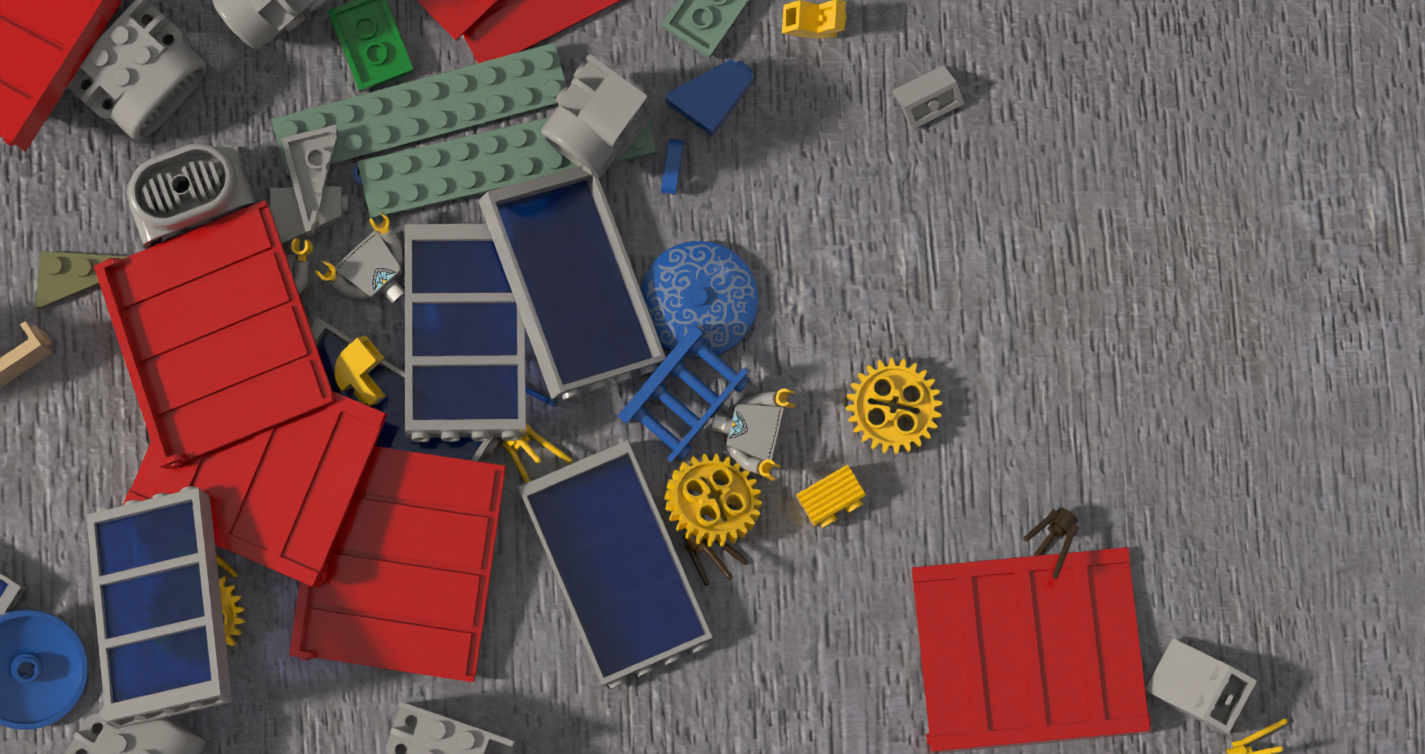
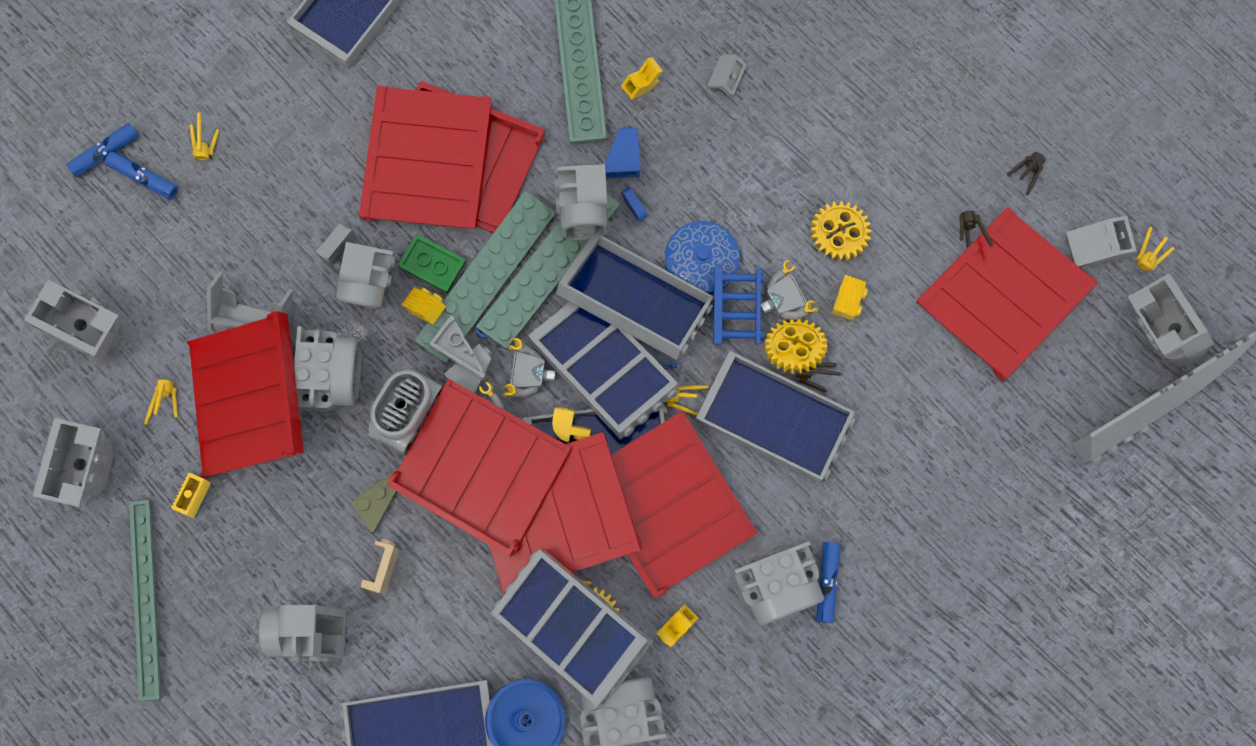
camera: 45 degrees left, 5 degrees down
none -> yellow brick [402,287,446,325]
none -> yellow brick [656,604,698,648]
none -> dark brown plant [1007,152,1046,195]

